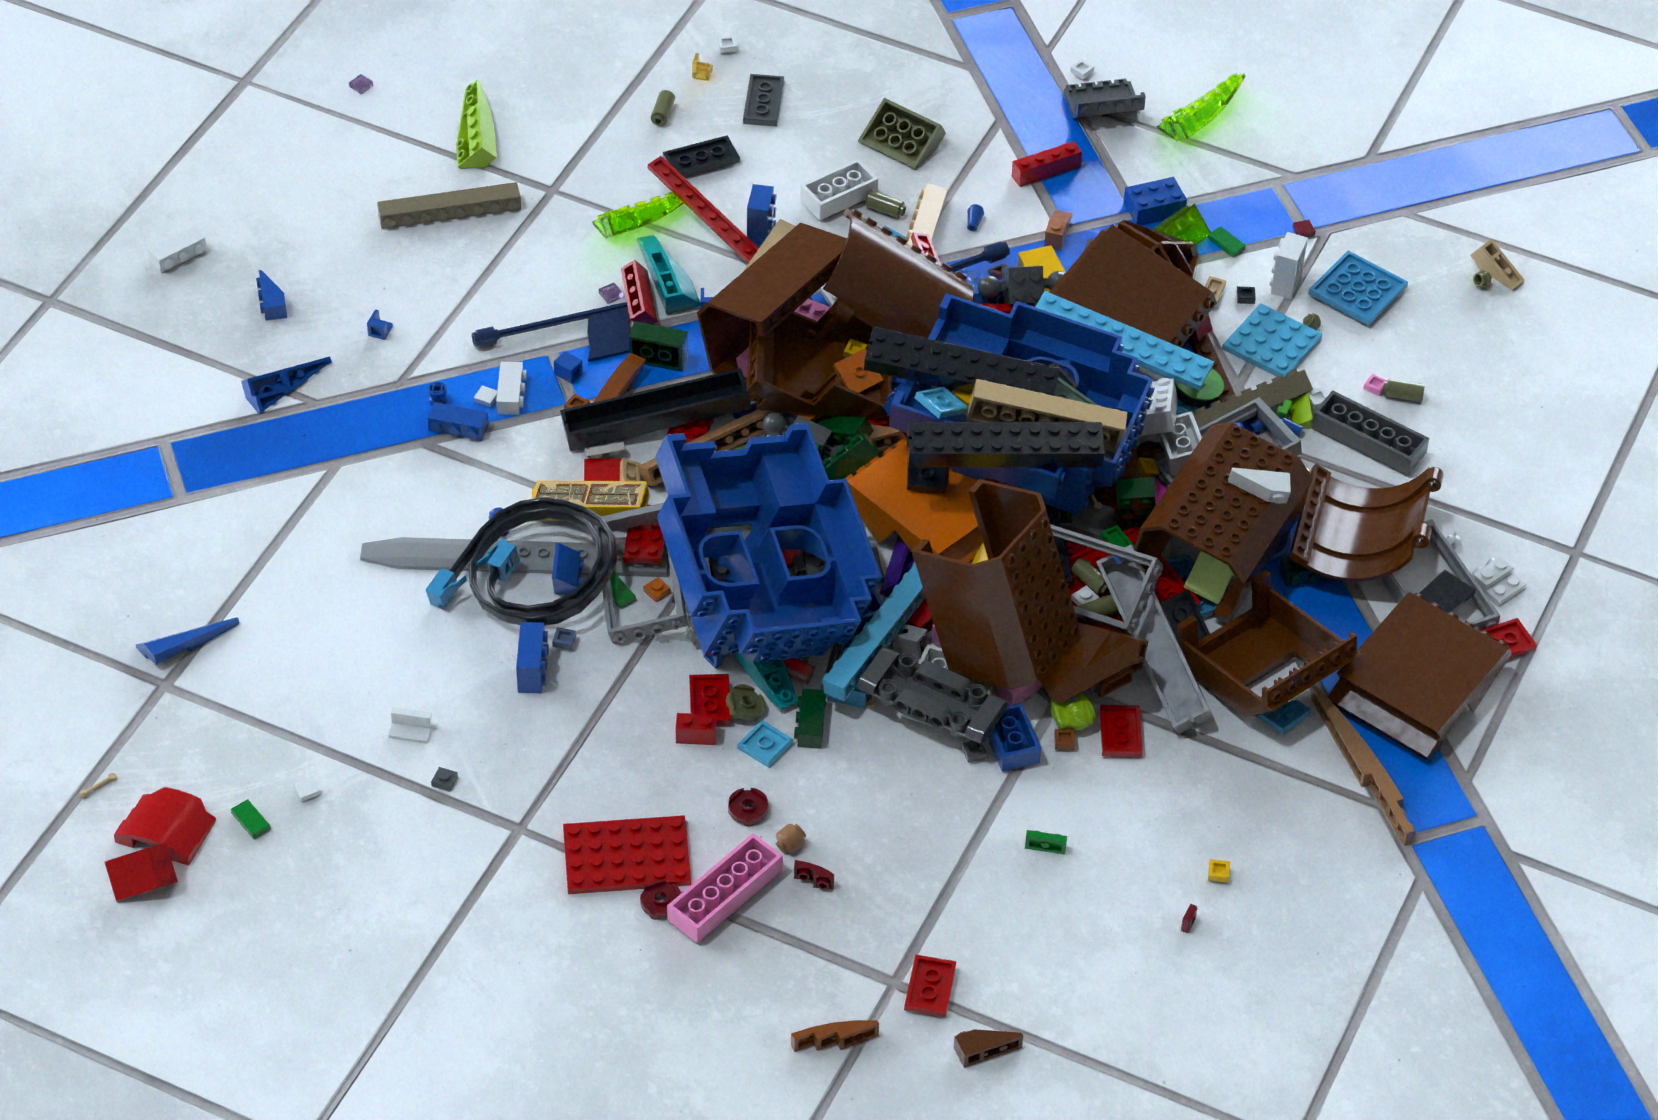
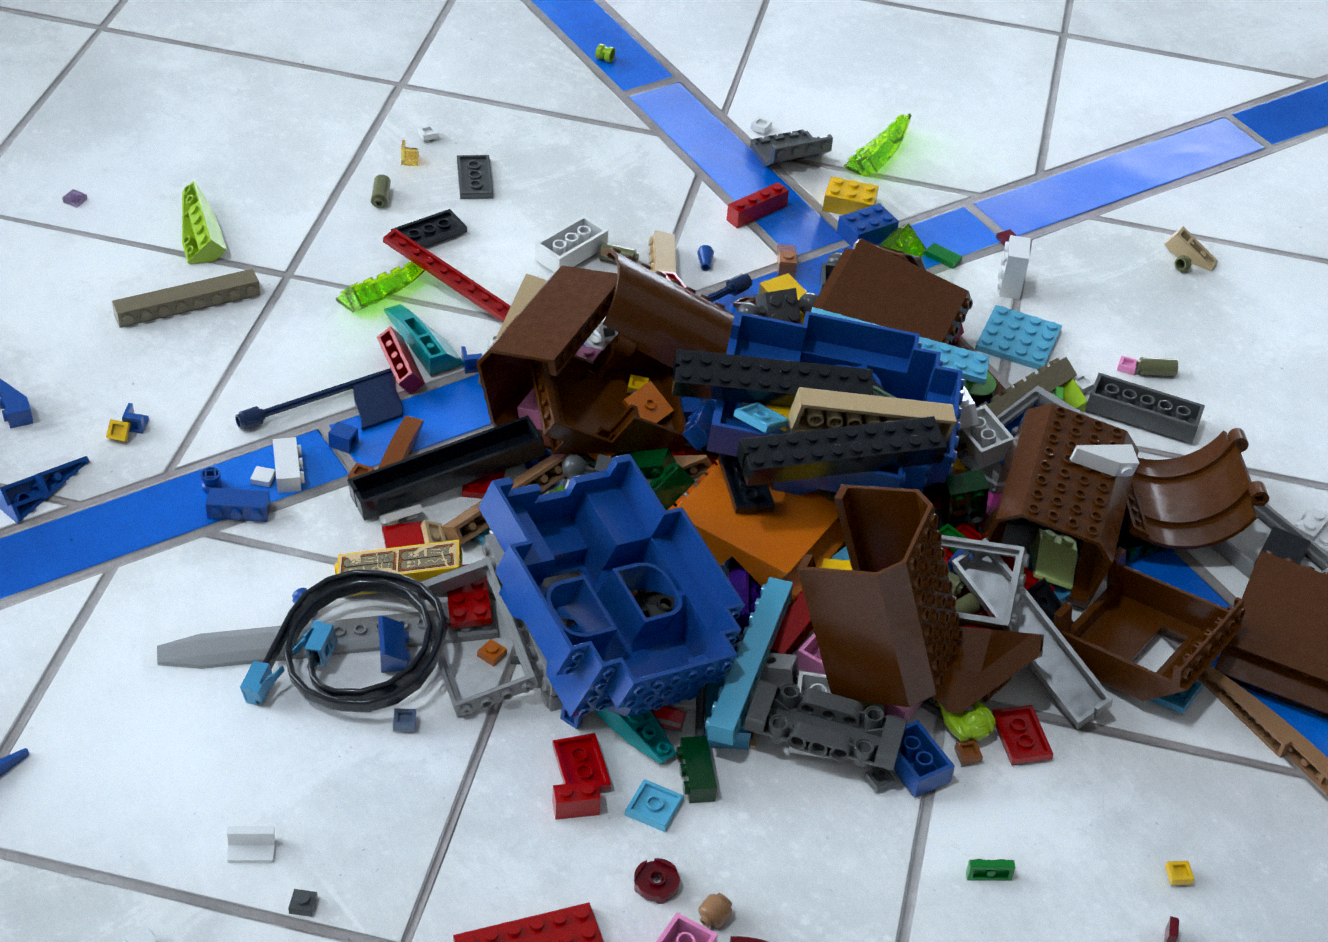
camera: 15 degrees left, 5 degrees down
blue brick [516,622,549,693] -> none
clear purple tile [599,283,623,304] -> none
green tile [610,572,636,608] -> none
dark green brick [629,321,688,372] -> none
olive plate [726,684,766,721] -> none
blue brick [747,184,777,248] -> none
olive slope [858,98,946,170] -> none
black tile [1236,286,1256,304] -> none
olive plate [1303,313,1321,330] -> none
dark azure plate [1308,250,1408,326] -> none
none -> yellow plate [106,419,131,442]
none -> yellow brick [822,176,879,215]

